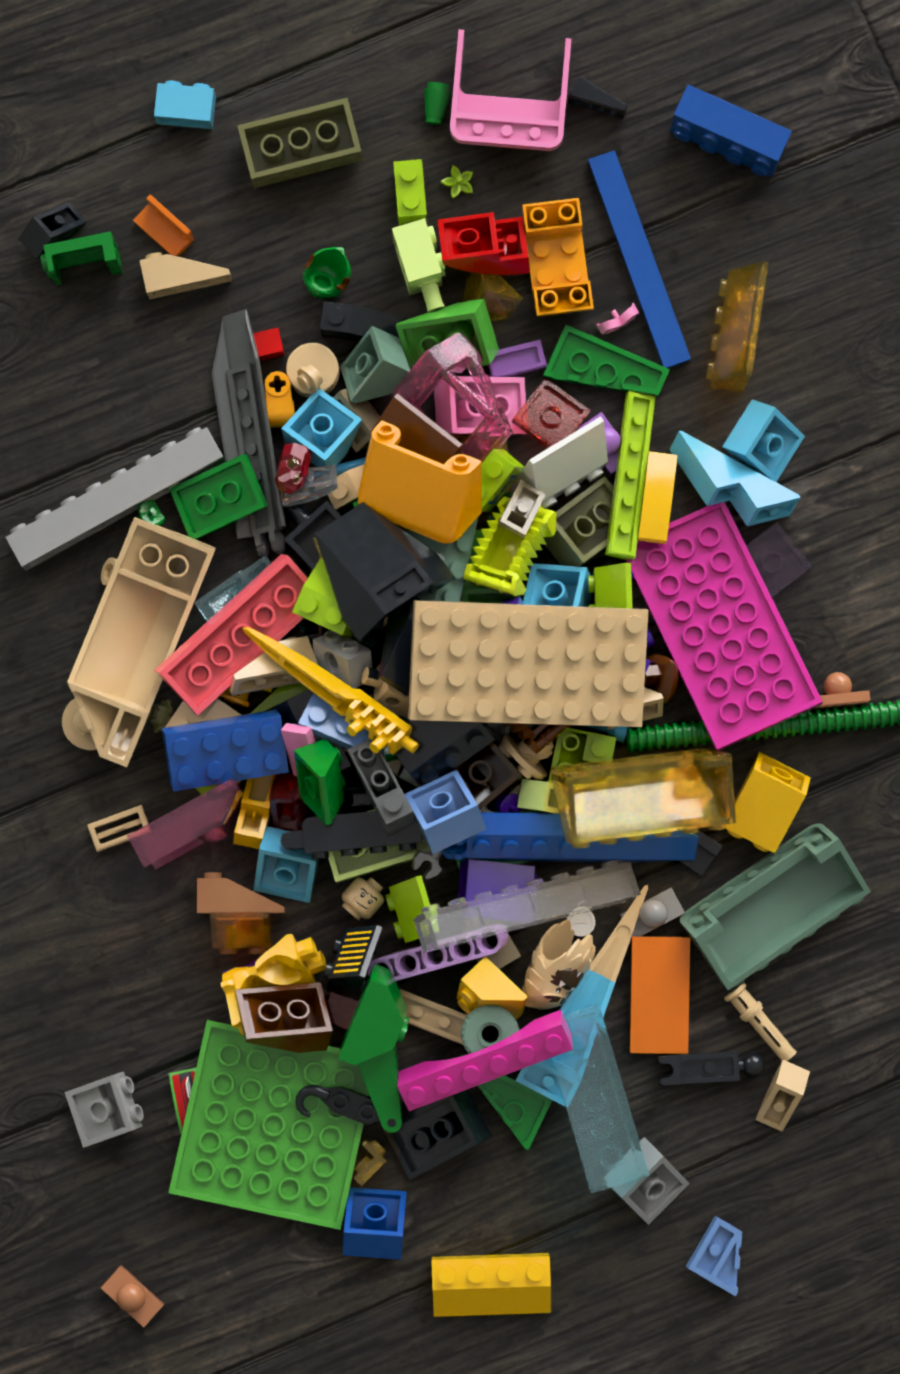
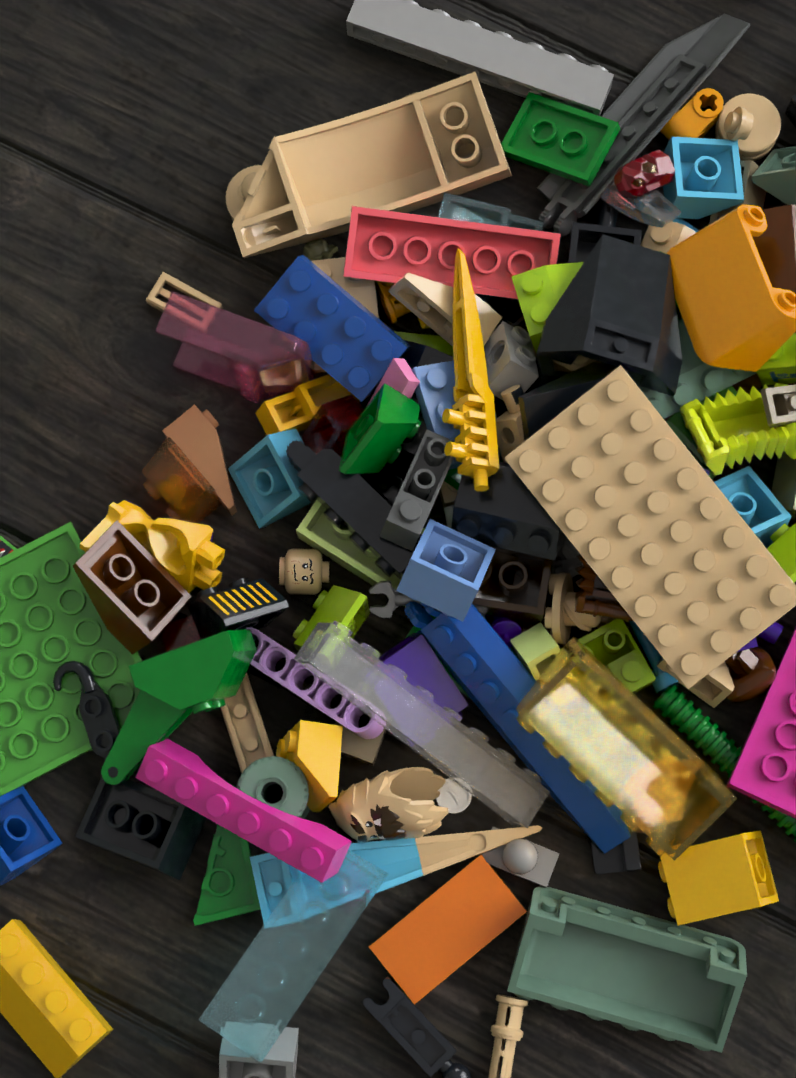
camera: 50 degrees right, 5 degrees down
green piece [138,500,165,526] -> none
red slope [253,328,285,361] -> none
clear yellow bracket [353,1139,387,1186] -> none

